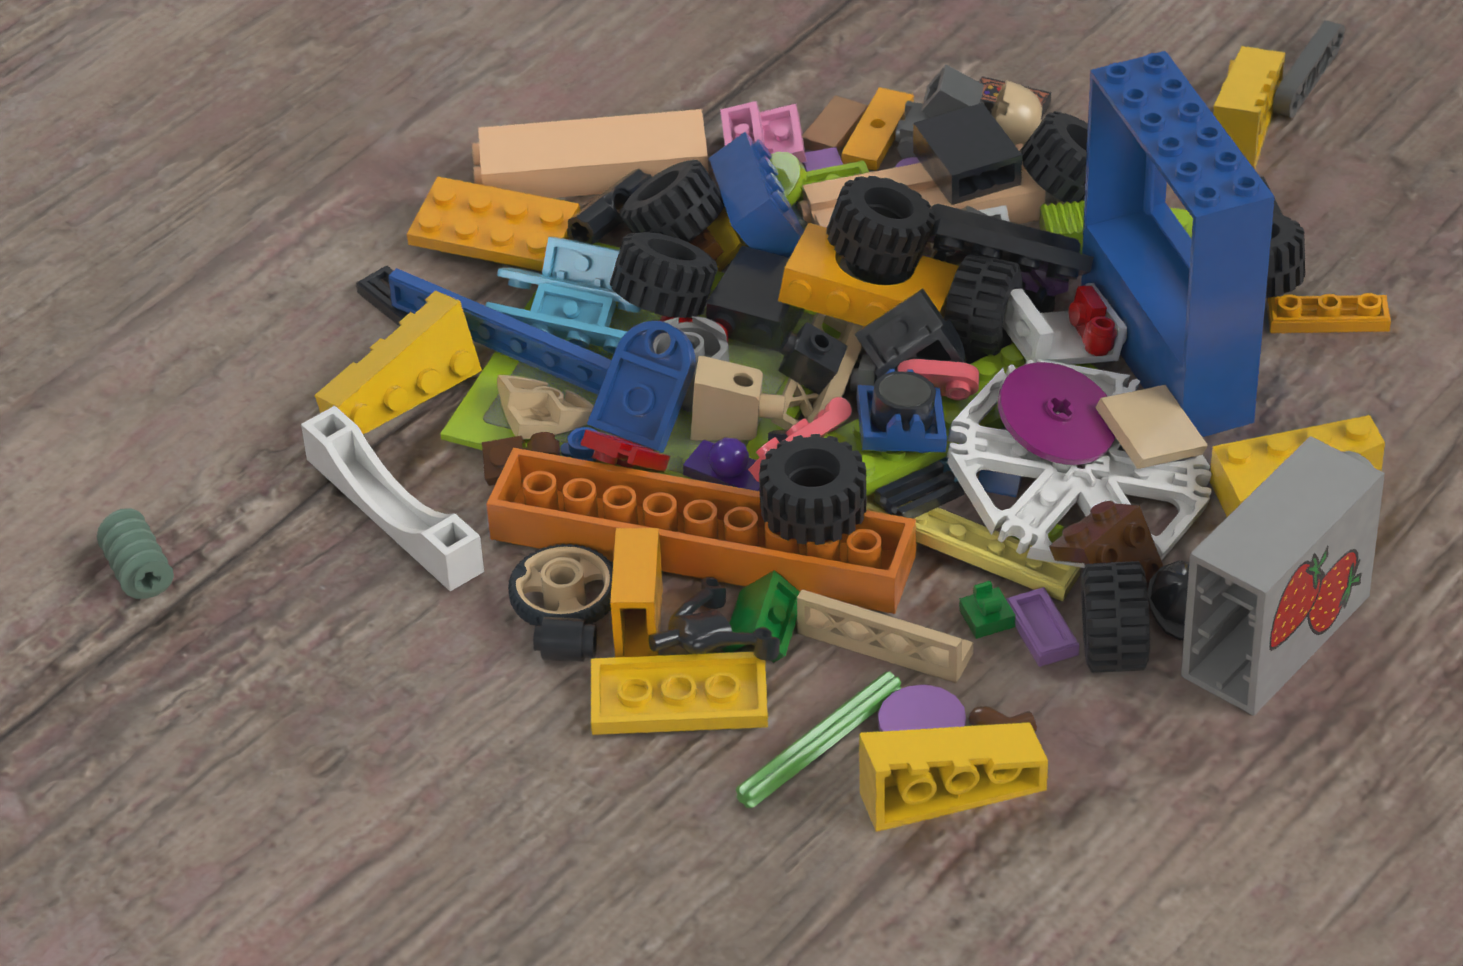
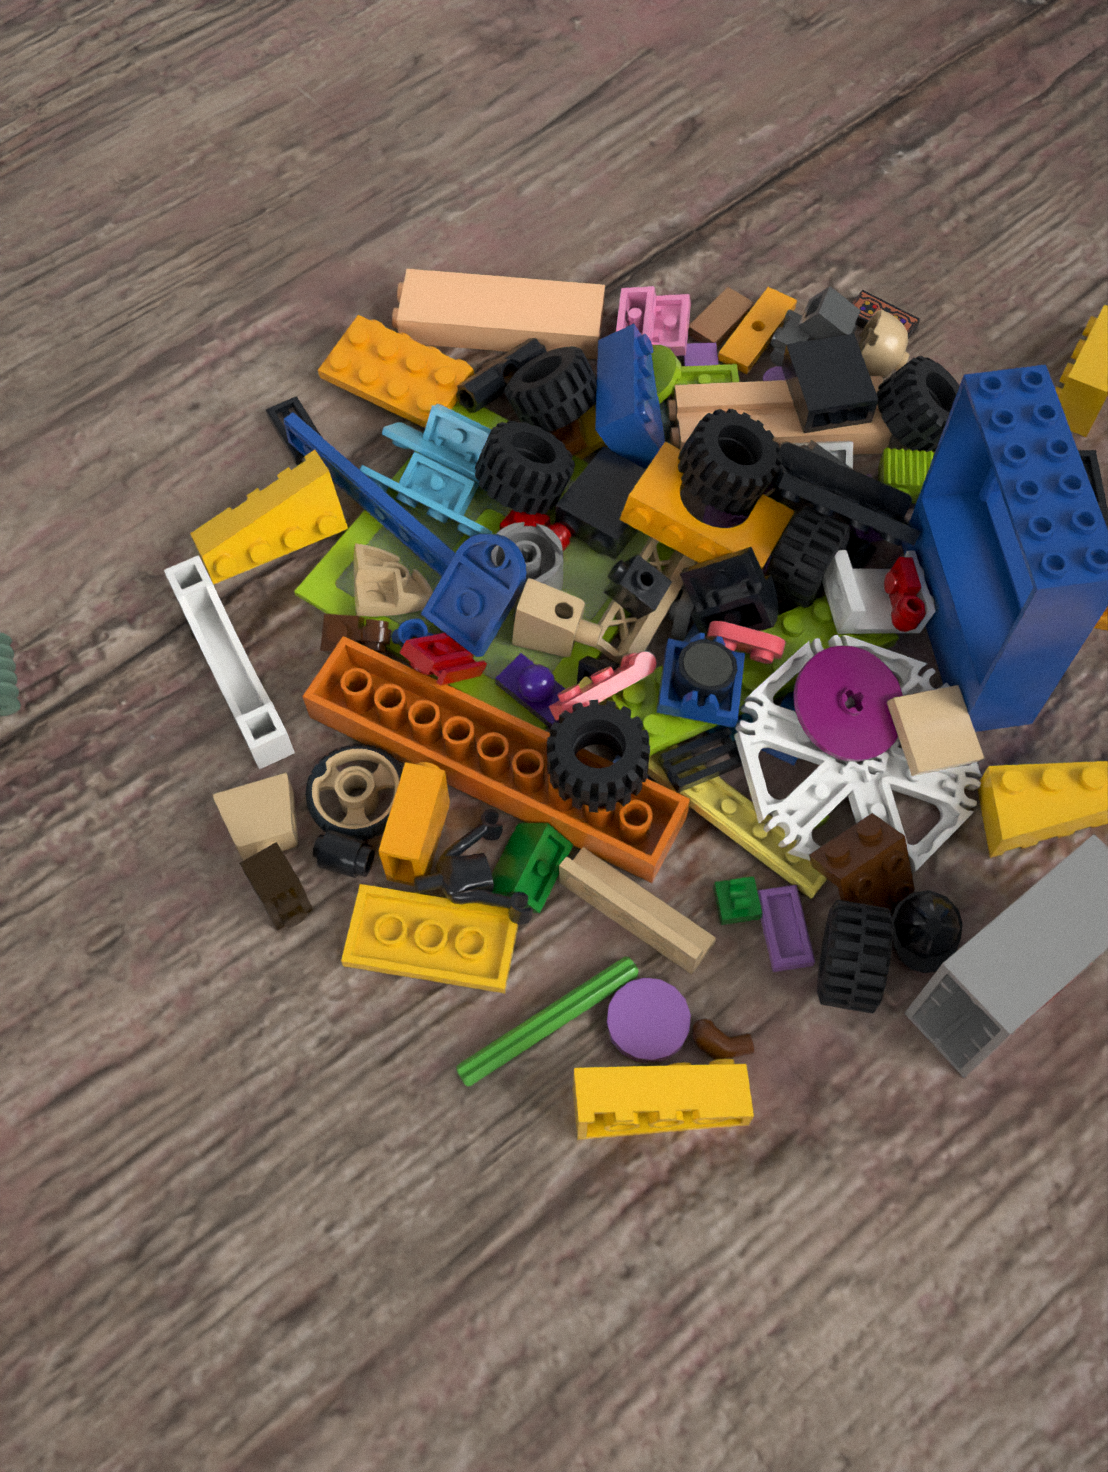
camera: 10 degrees right, 20 degrees up
none -> tan torso [213,773,298,861]
none -> dark brown brick [239,842,313,930]

